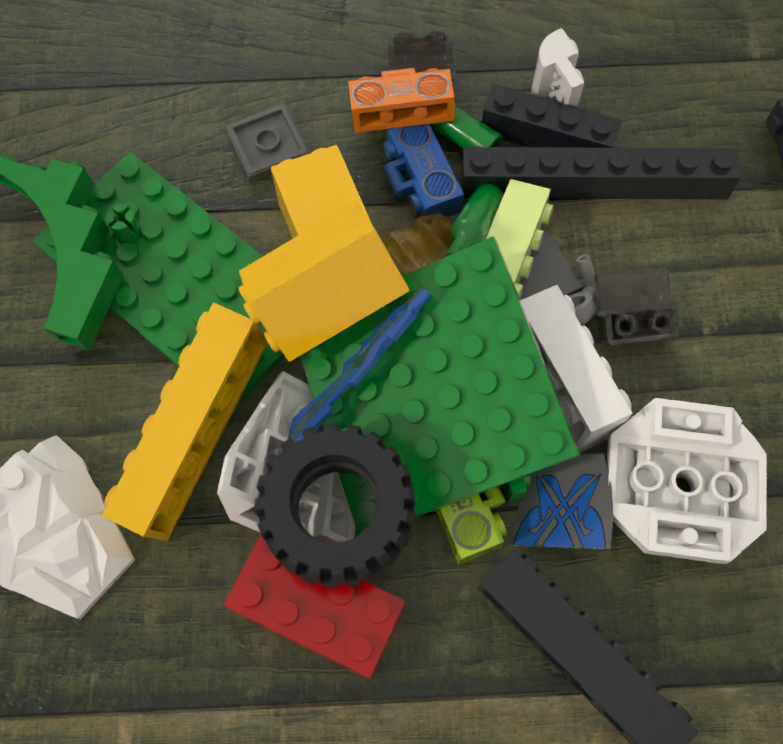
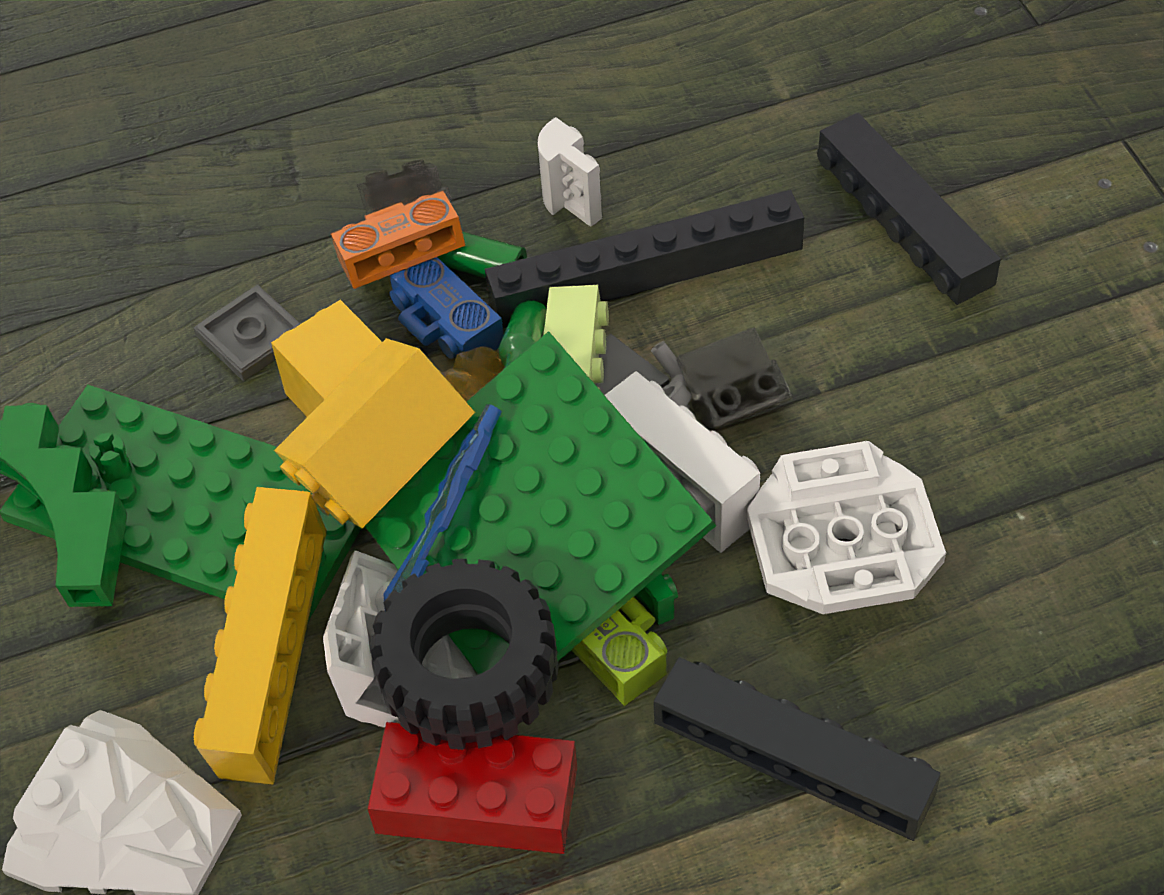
camera: 15 degrees left, 15 degrees down
black brick [482,84,622,148] -> none
sticker [509,454,613,549] -> none

